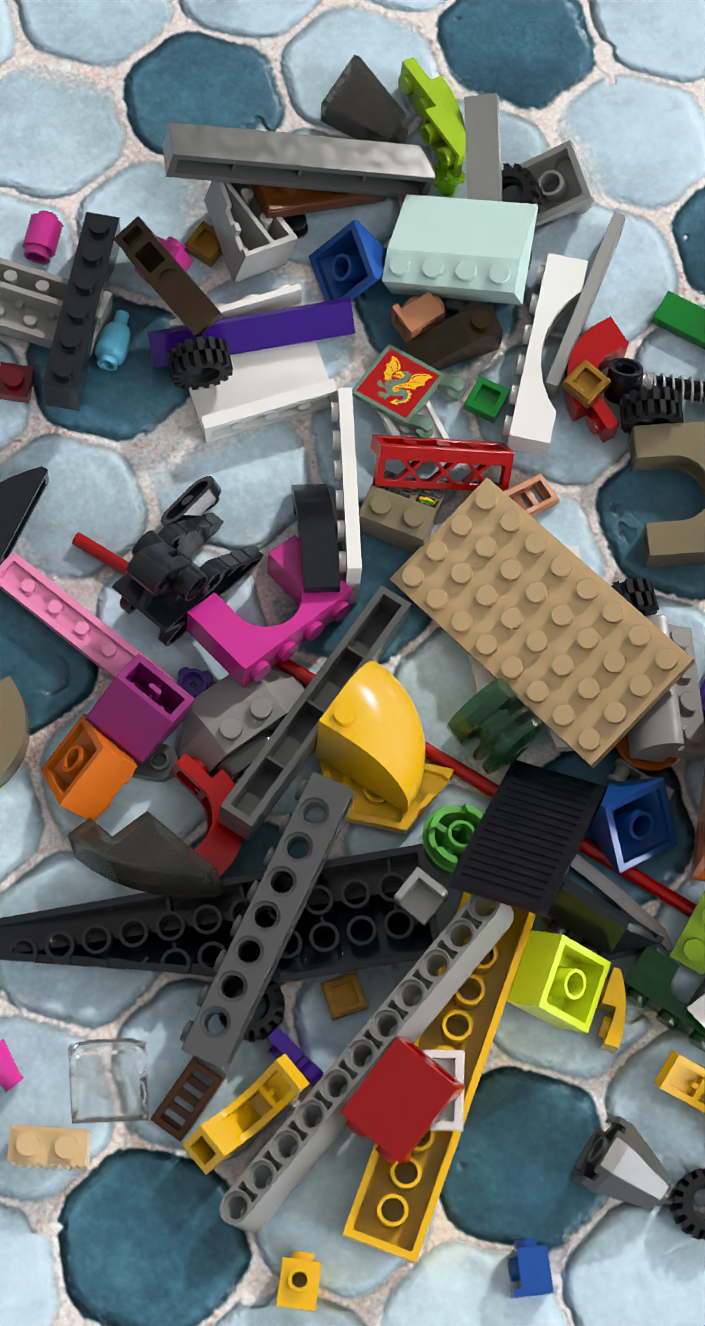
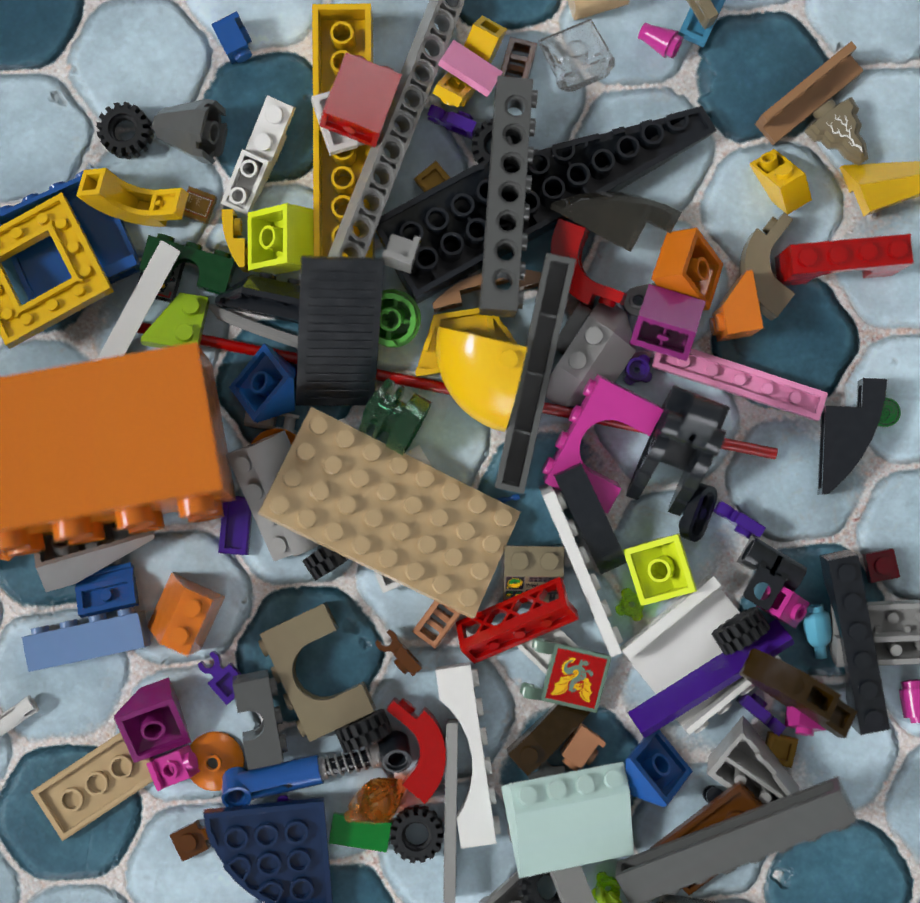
camera: 165 degrees right, 15 degrees up
green plate [463,376,510,423] -> none
pearl gold tile [561,359,611,409] -> none
none -> pearl gold tile [183,186,217,225]
none -> white slope [221,95,296,215]
none -> clear orange hat [344,778,406,824]
none -> reddish brown plate [375,629,423,676]
none -> black tyre [390,805,444,863]
none -> medium nougat slope [432,269,541,313]
none -> bright pink tile [438,40,503,97]
none -> clear neon green plate [615,588,645,621]
none -> neon yellow slope [623,534,697,606]
none -> orange slope [709,270,763,342]
none -> dark purple plate [713,501,766,539]
none -> dark purple plate [736,693,786,736]
none -> black piece [737,537,807,610]
none -> dark pink brick [757,585,810,629]

